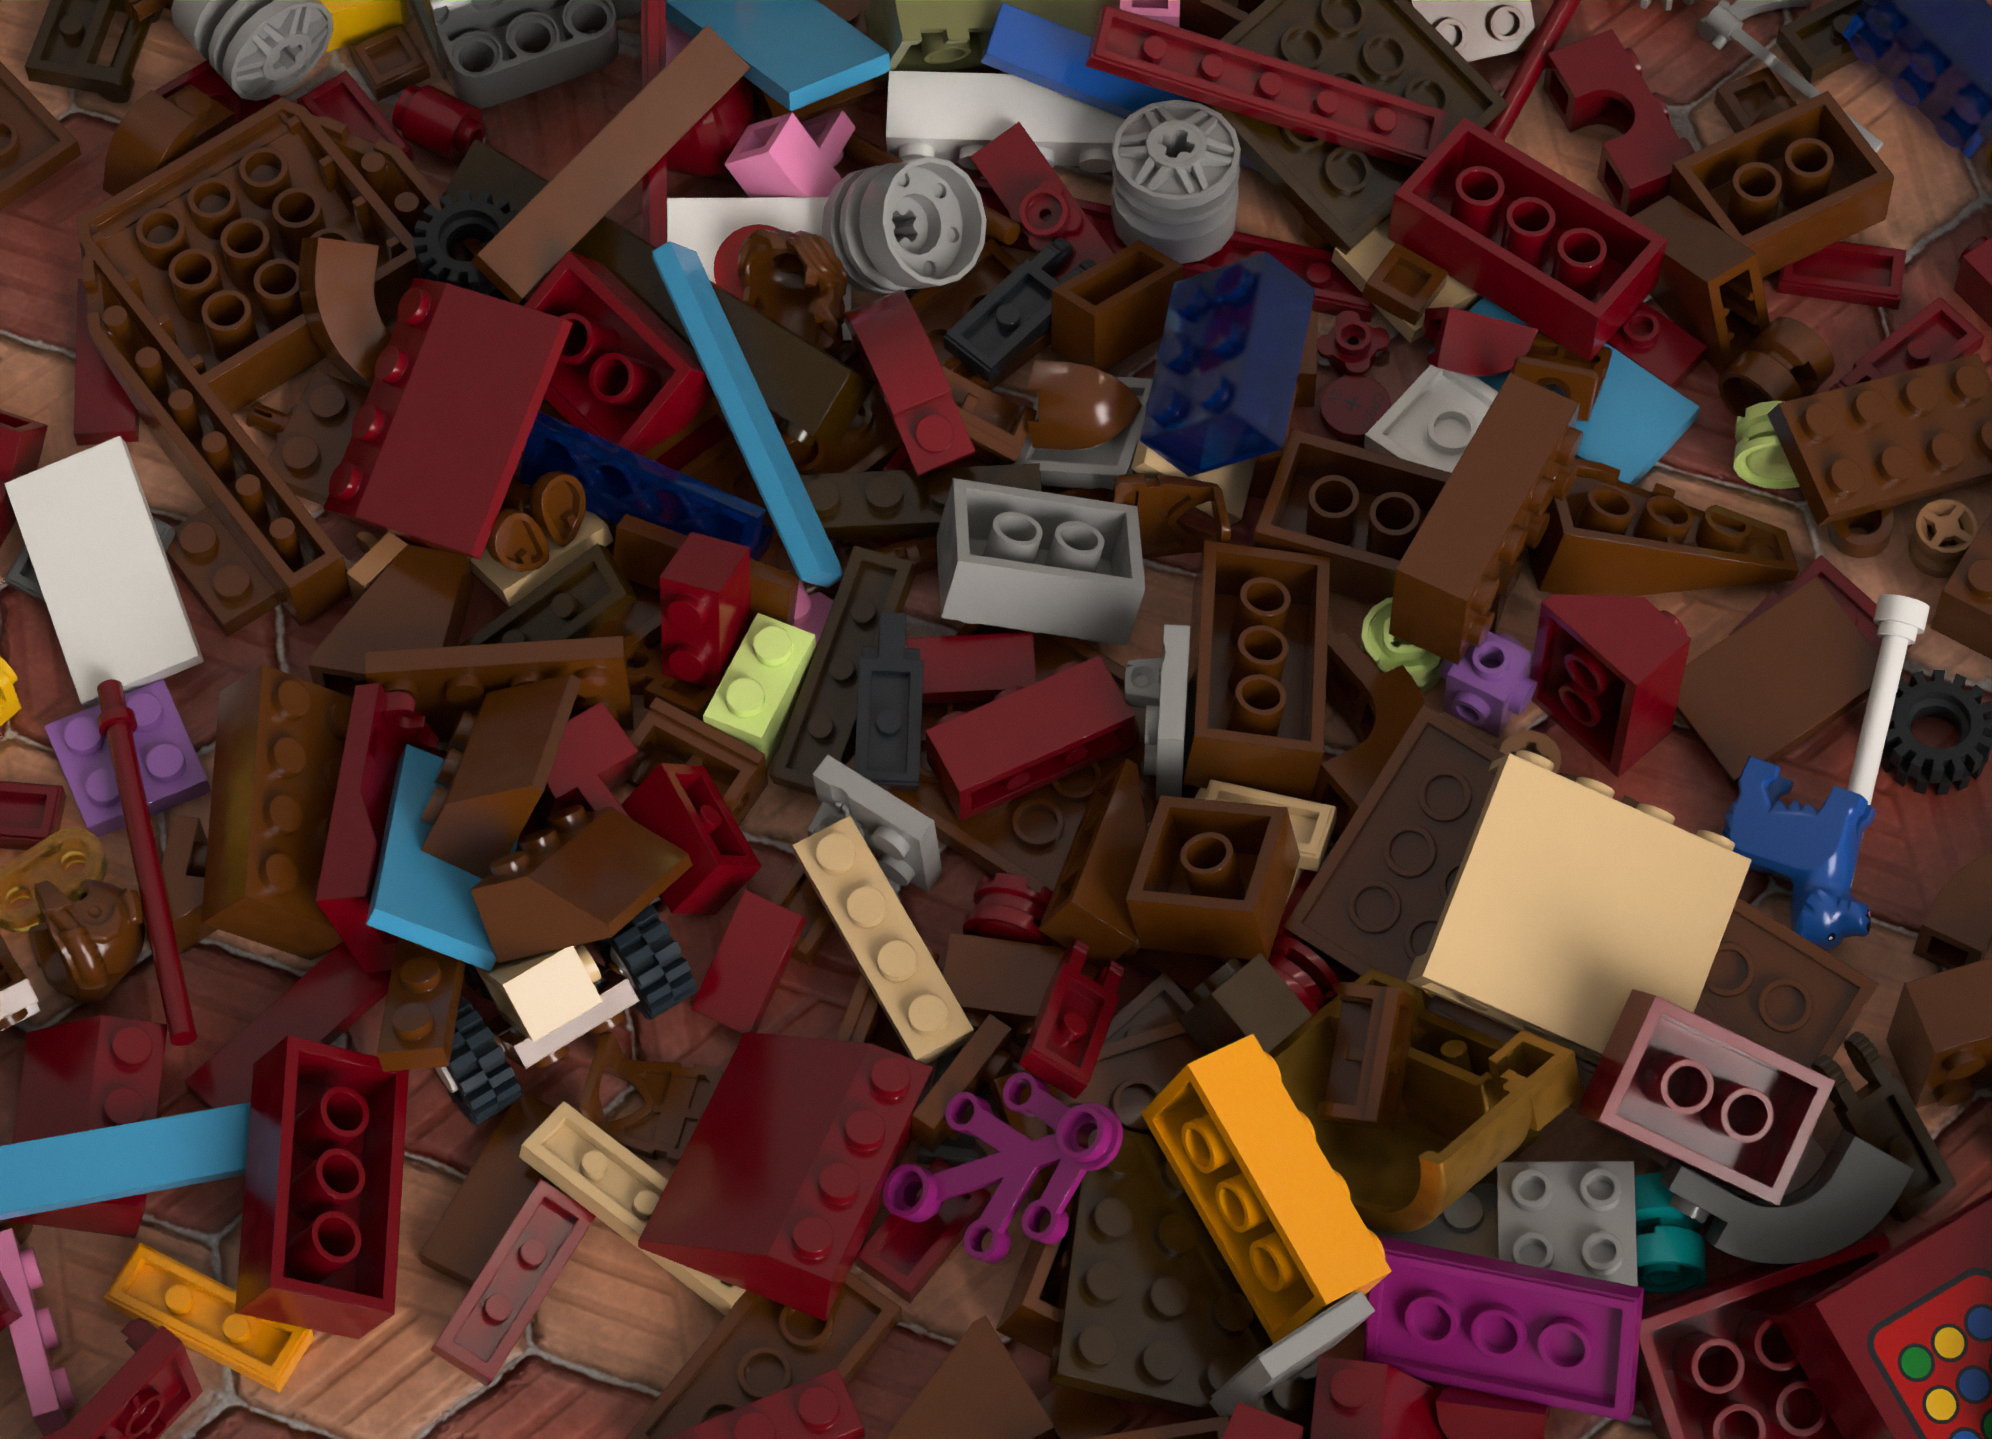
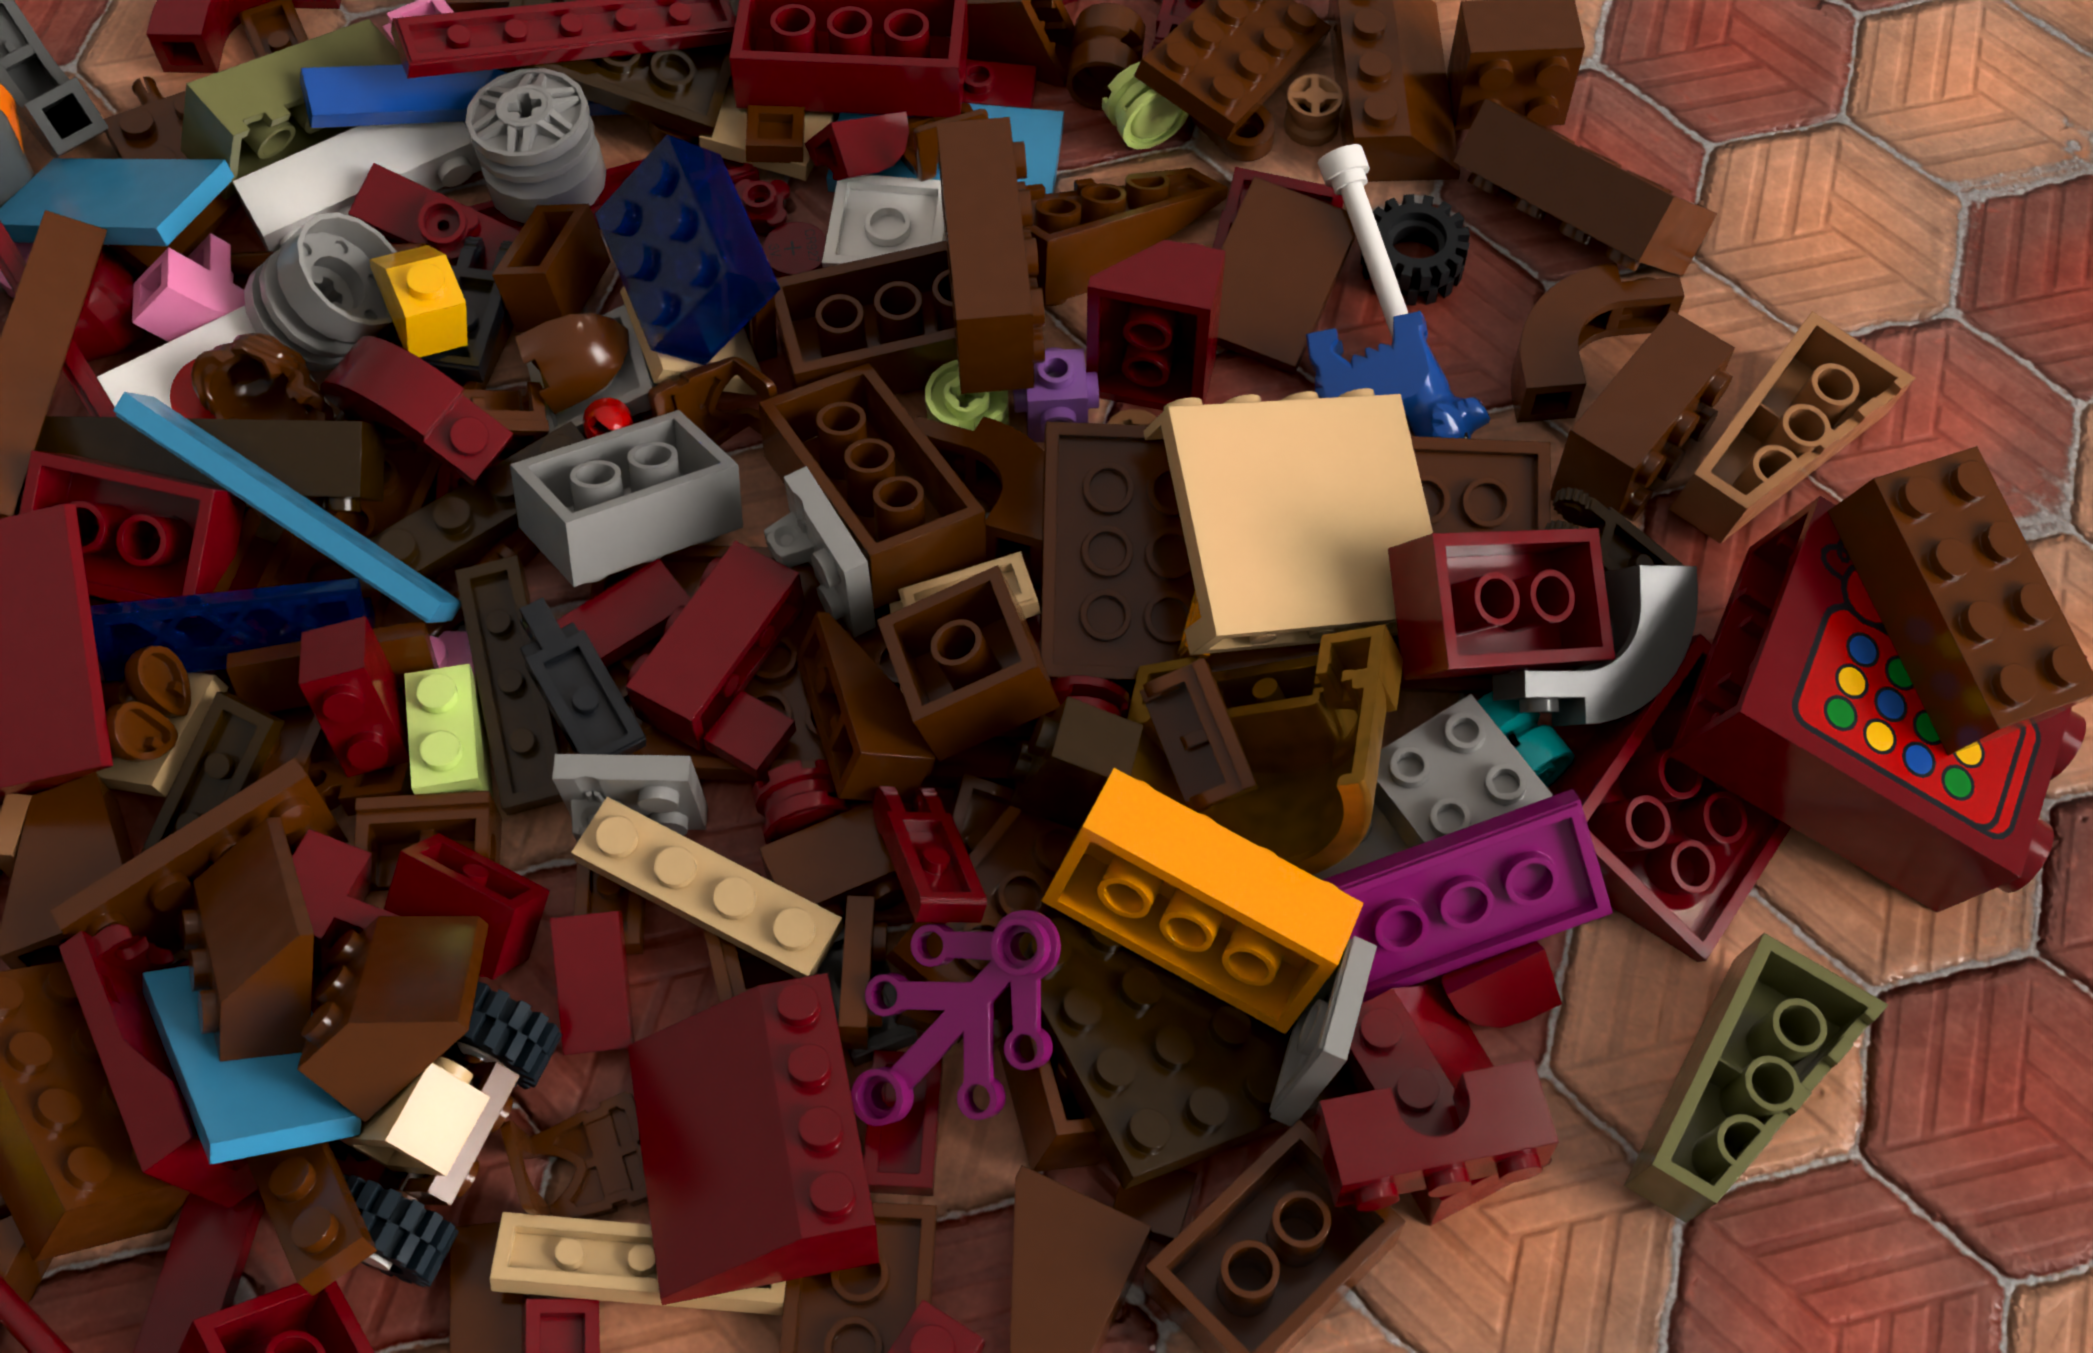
camera: 35 degrees left, 0 degrees up
none -> yellow slope [369,245,468,358]
none -> red hinge [583,398,633,439]
none -> dark red tile [703,690,797,780]

